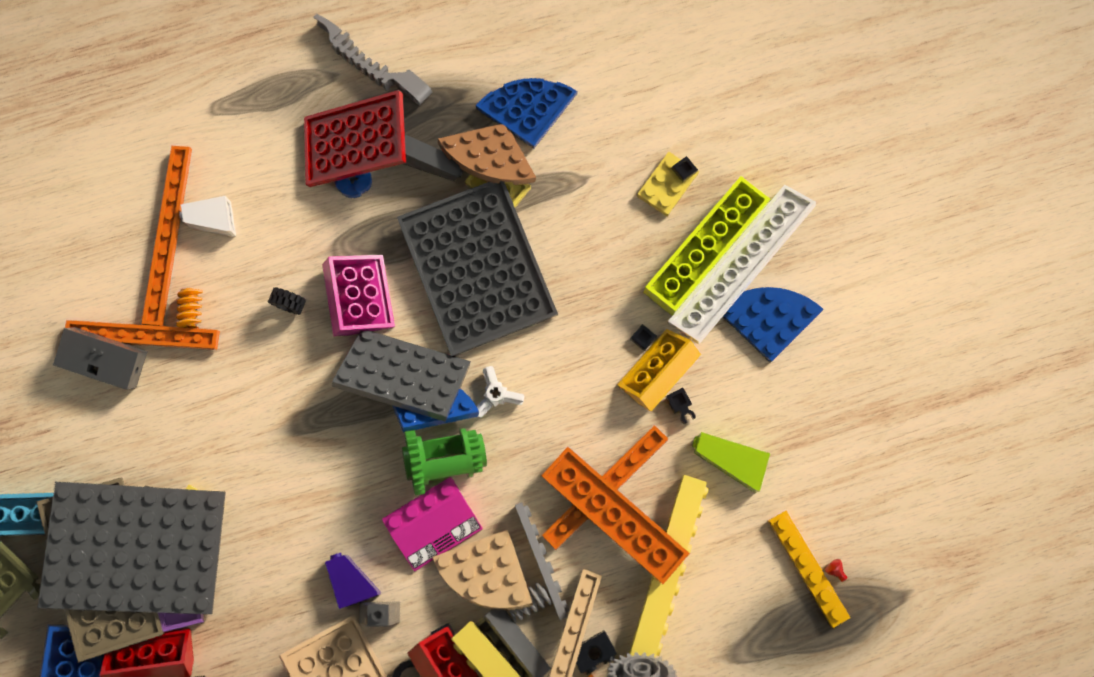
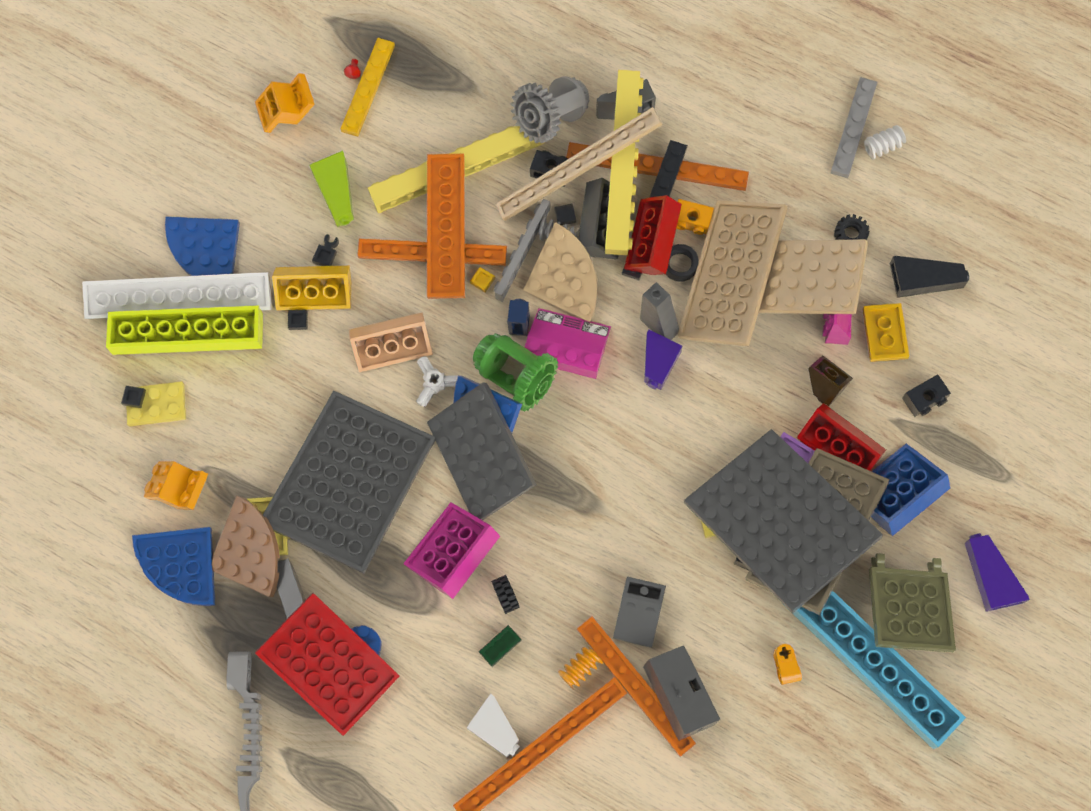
camera: 130 degrees left, 5 degrees down
none -> light orange bracket [144,461,208,510]
none -> light orange bracket [255,73,315,133]
none -> light nougat slope [349,312,433,372]
none -> yellow tile [470,267,496,293]
none -> dark green plate [479,625,522,667]
none -> dark blue brick [507,299,530,336]
none -> black tile [554,204,576,225]
none -> dark grey slope [613,576,666,648]
none -> light orange piece [773,644,802,685]

